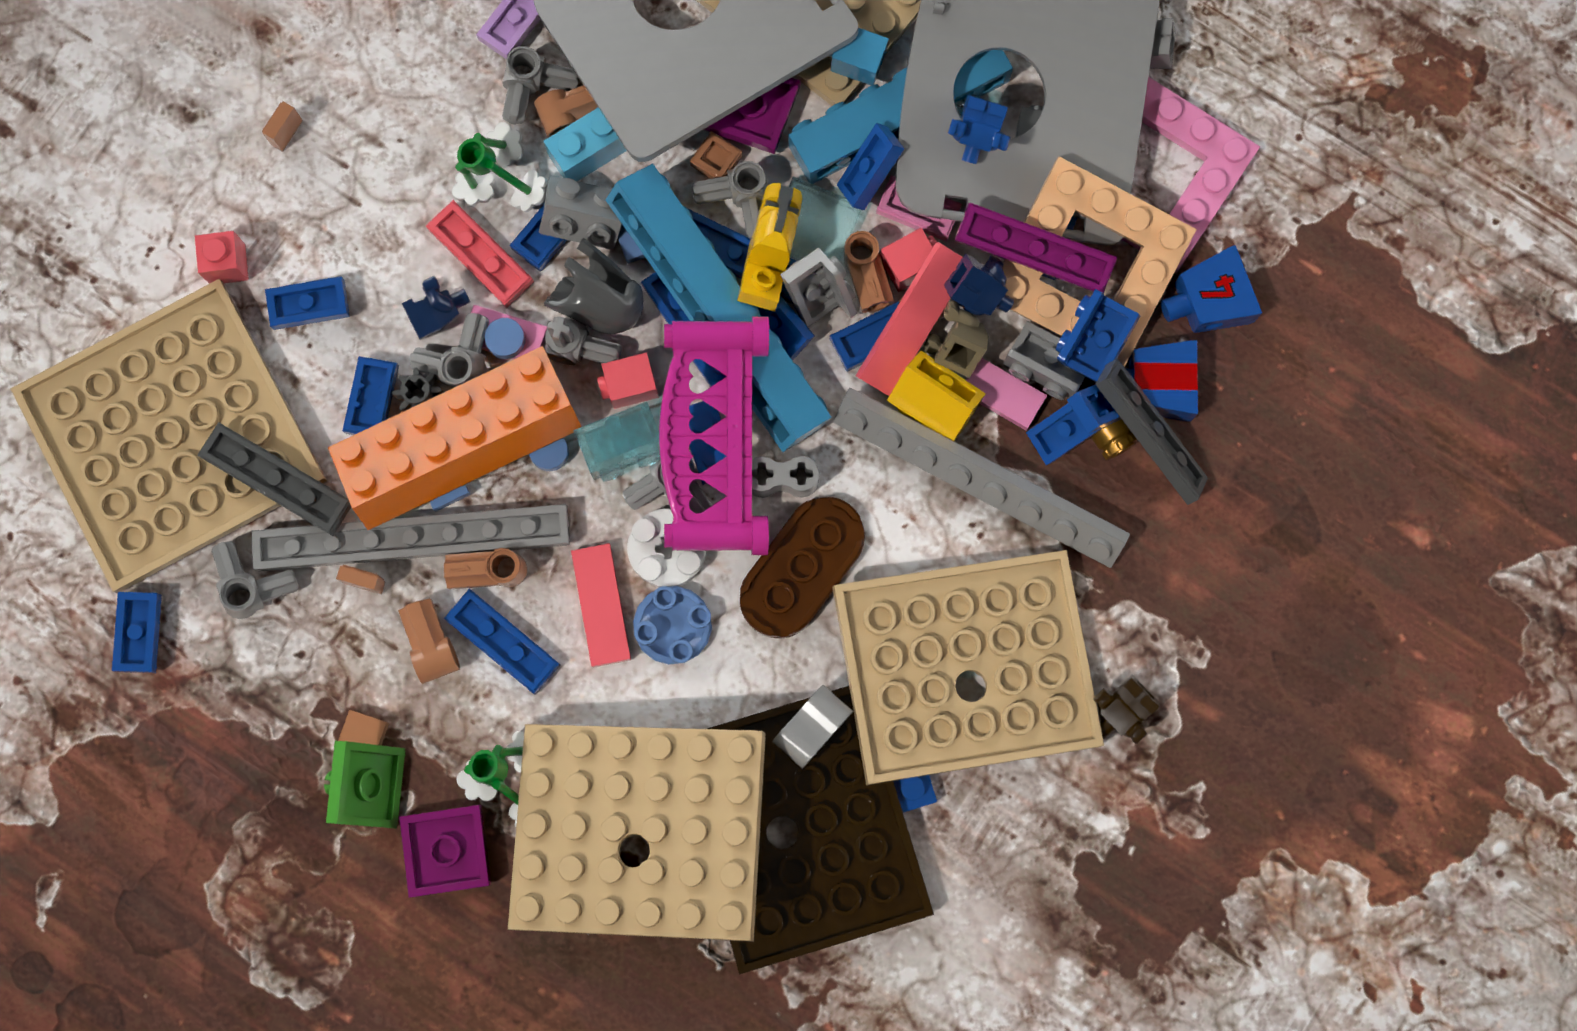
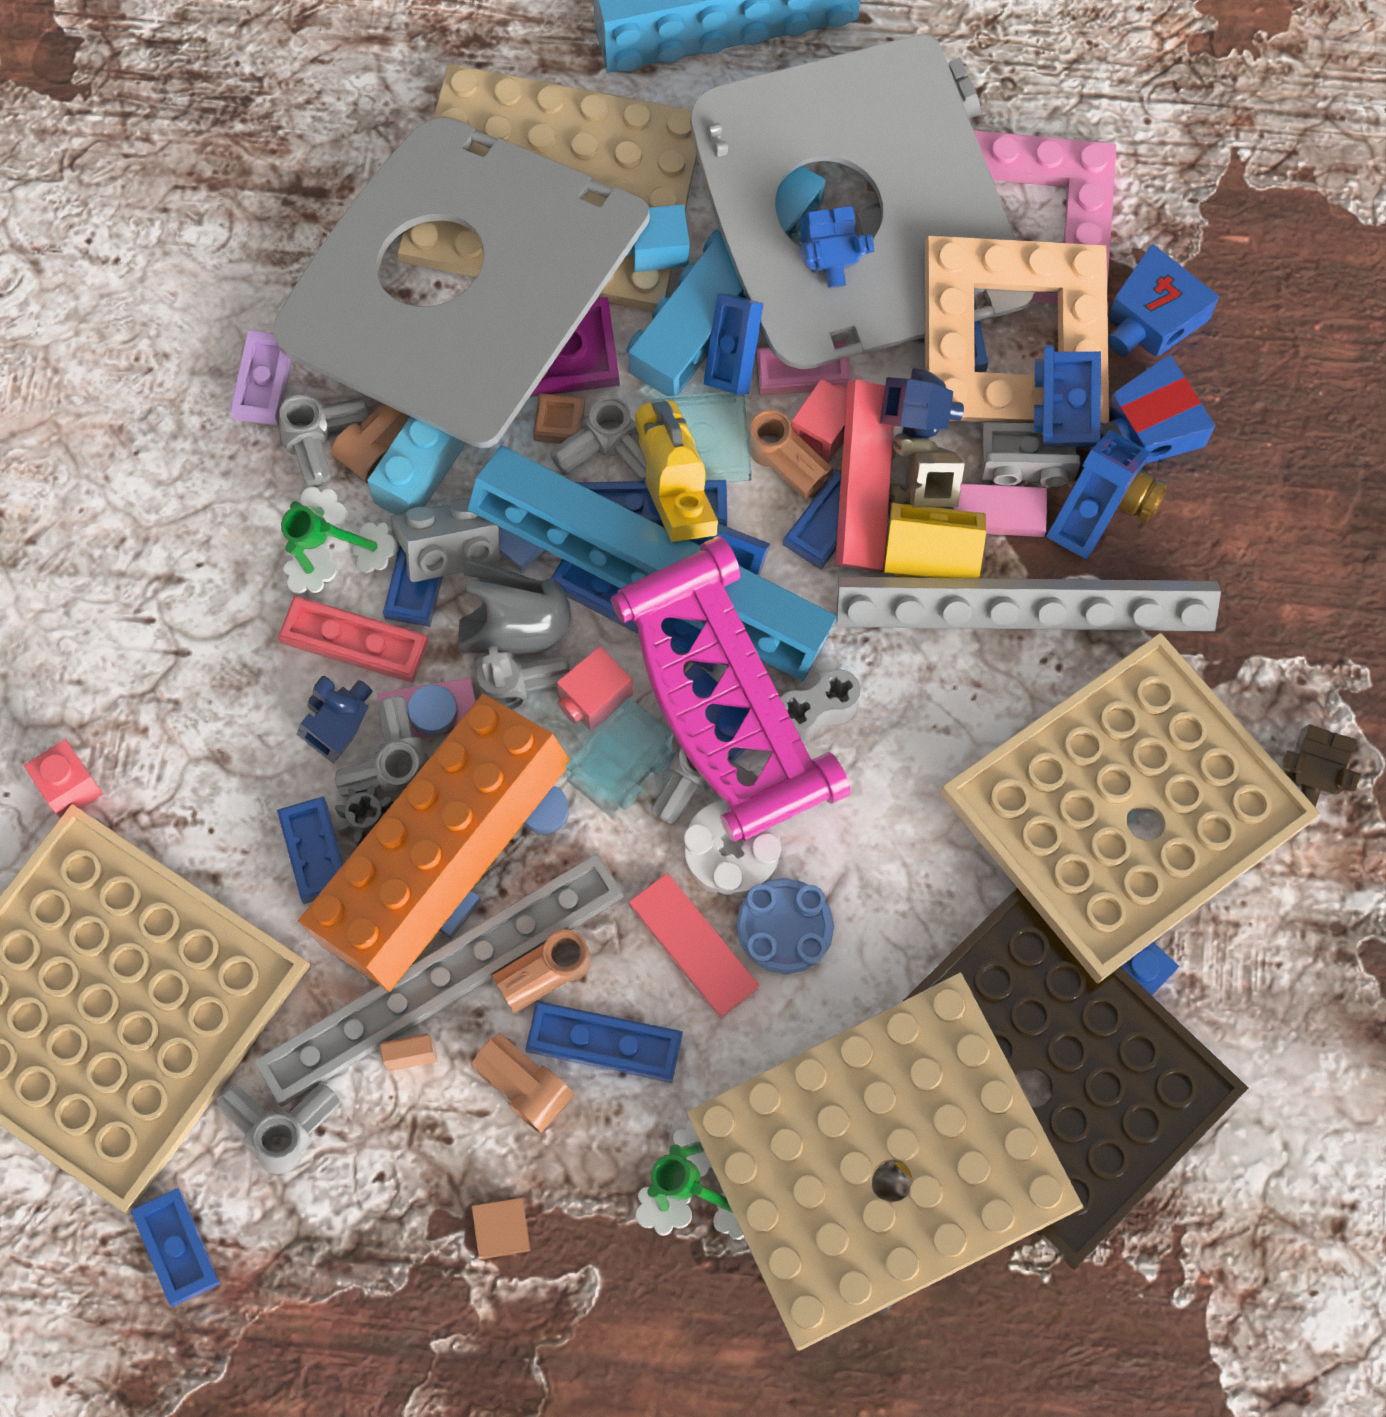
camera: 30 degrees left, 10 degrees down
dark grey tile [197,422,351,536] -> none
nougat tile [262,101,303,152] -> none
blue plate [265,276,350,330] -> none
bright green tile [324,741,406,829] -> none
magenta plate [399,805,491,898] -> none
reddish brown tile [740,497,865,638] -> none
light grey axle [772,685,853,769] -> none
light grey bracket [780,247,857,327] -> none
magenta tile [955,203,1117,294] -> none
dark grey tile [1096,359,1208,505] -> none

